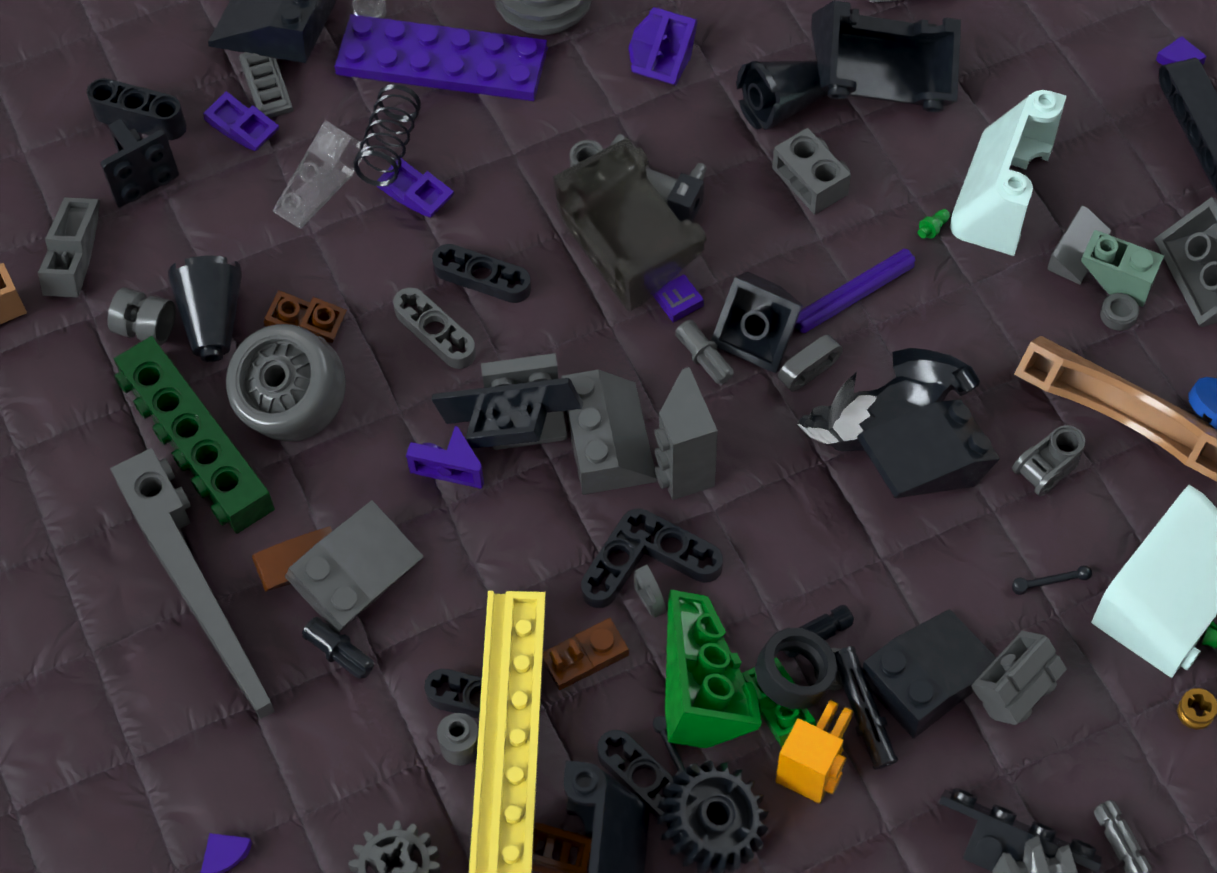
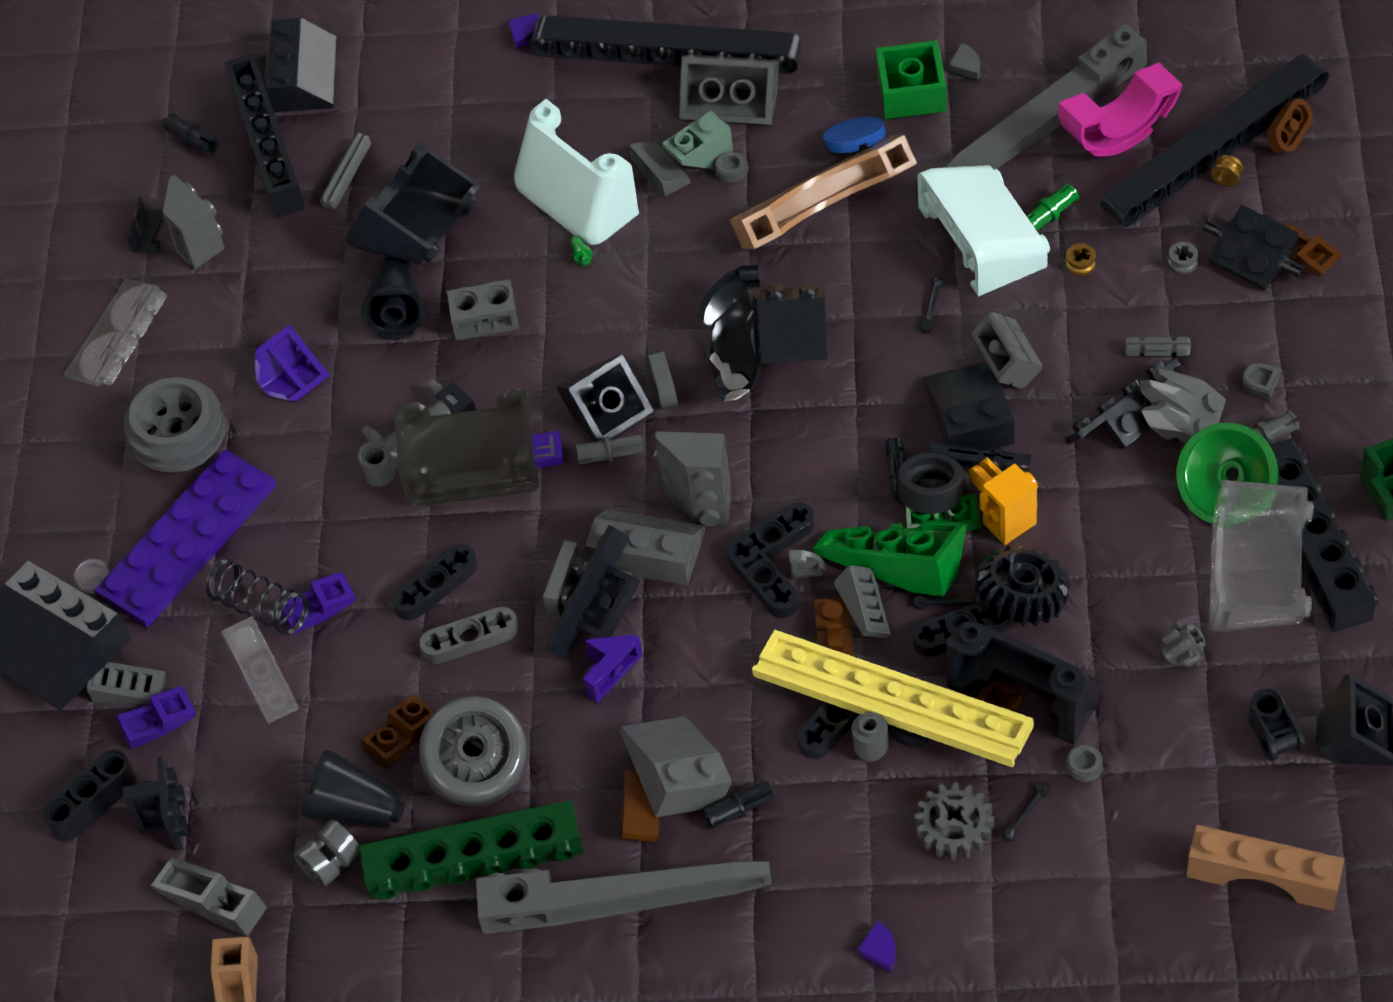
camera: 60 degrees left, 5 degrees down
dark purple axle [795,249,916,333] -> none
dark grey piece [1012,425,1085,497] -> none
none -> dark grey slope [834,566,891,638]

